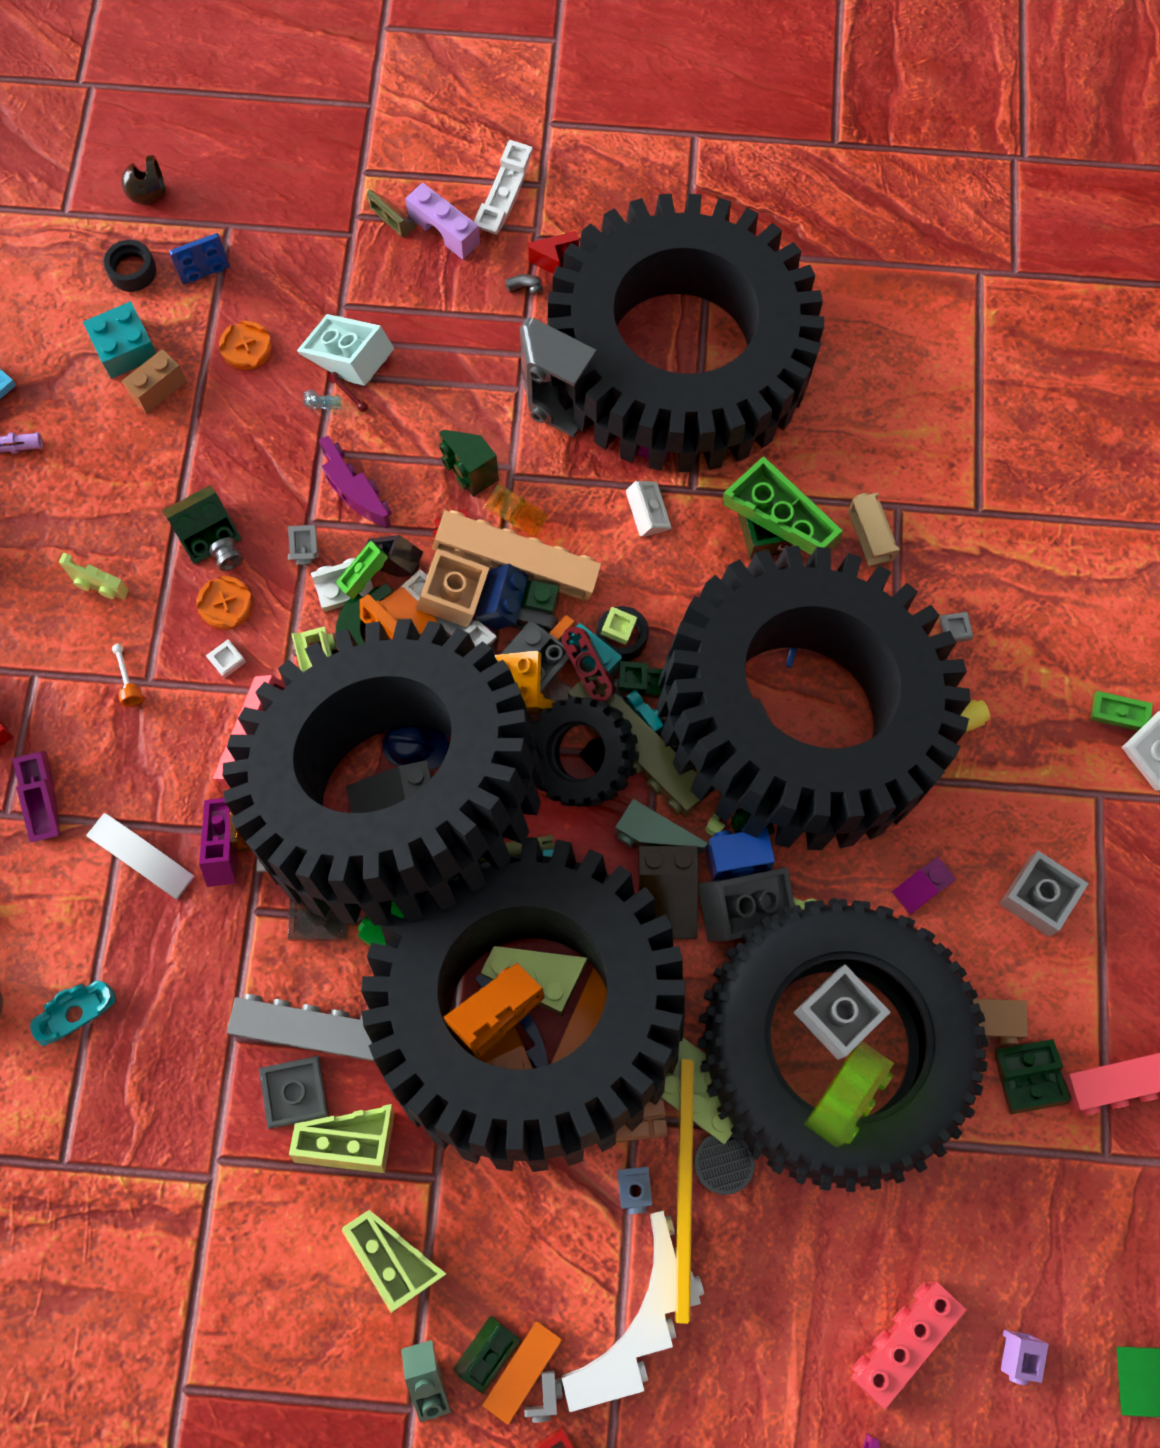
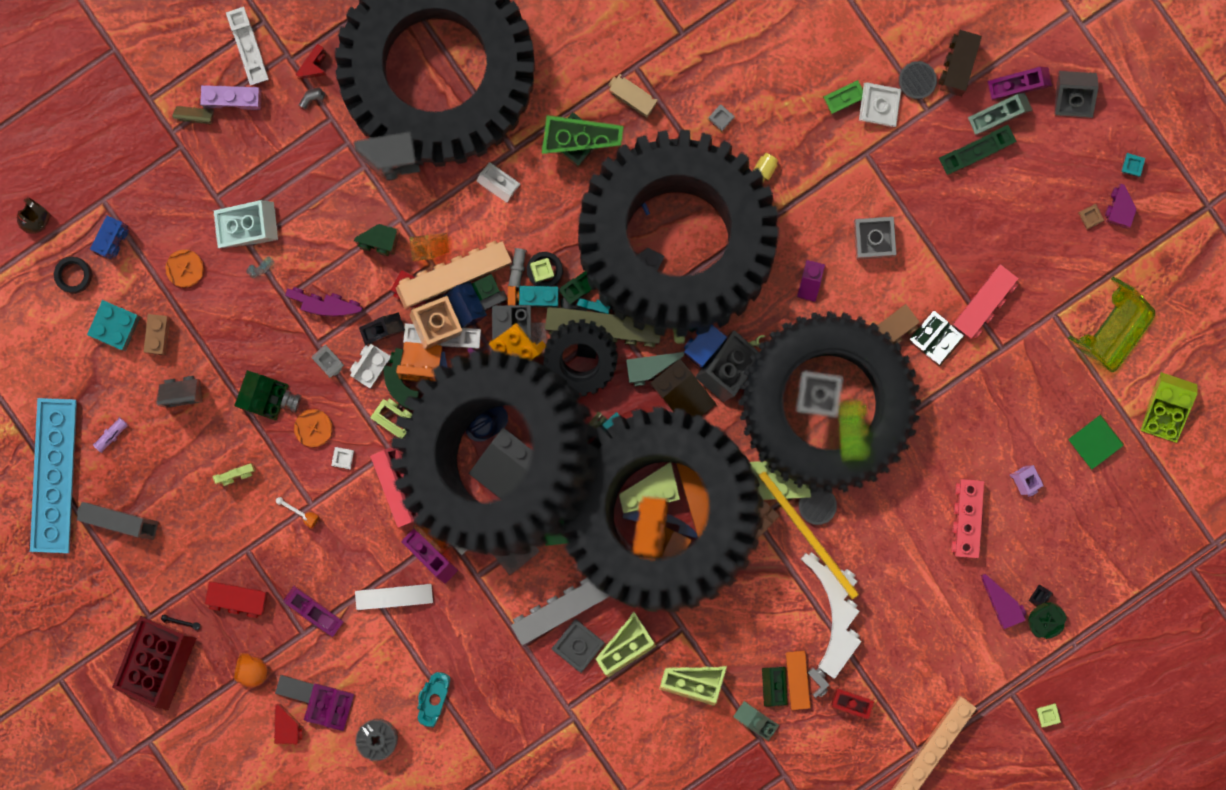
camera: 35 degrees left, 15 degrees up
dark red hinge [328,372,368,412] -> none
bright green plate [336,540,388,599] -> none
dark red beam [562,627,616,702] -> none
sand blue brick [617,1167,652,1214] -> none
none -> dark grey slope [156,376,203,408]
none -> light grey pin [508,248,527,288]

